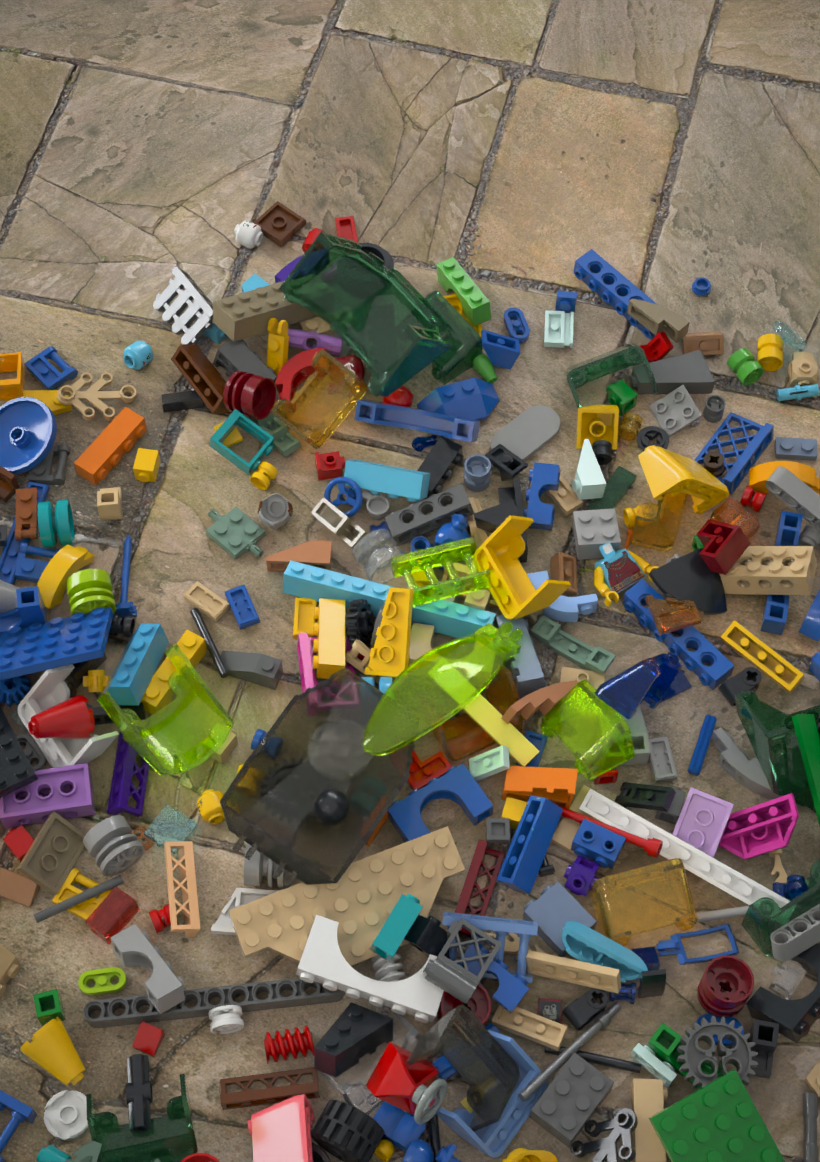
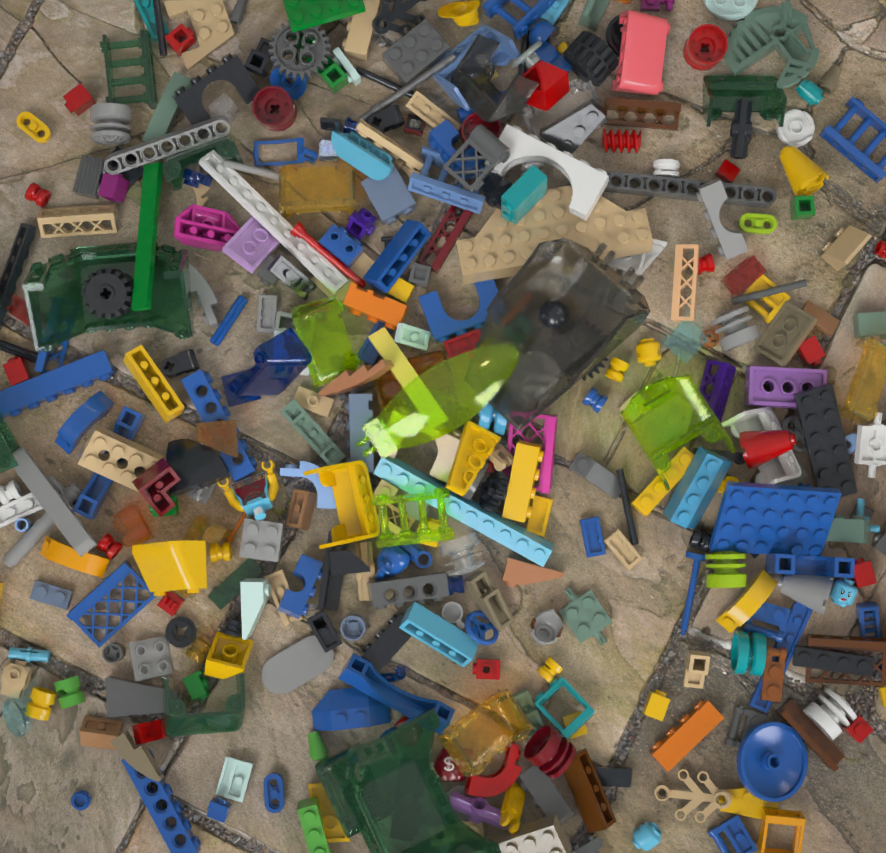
camera: 170 degrees left, 25 degrees up
blue slope [481,330,521,370] -> none
dark brown wheel [704,451,725,478] -> none

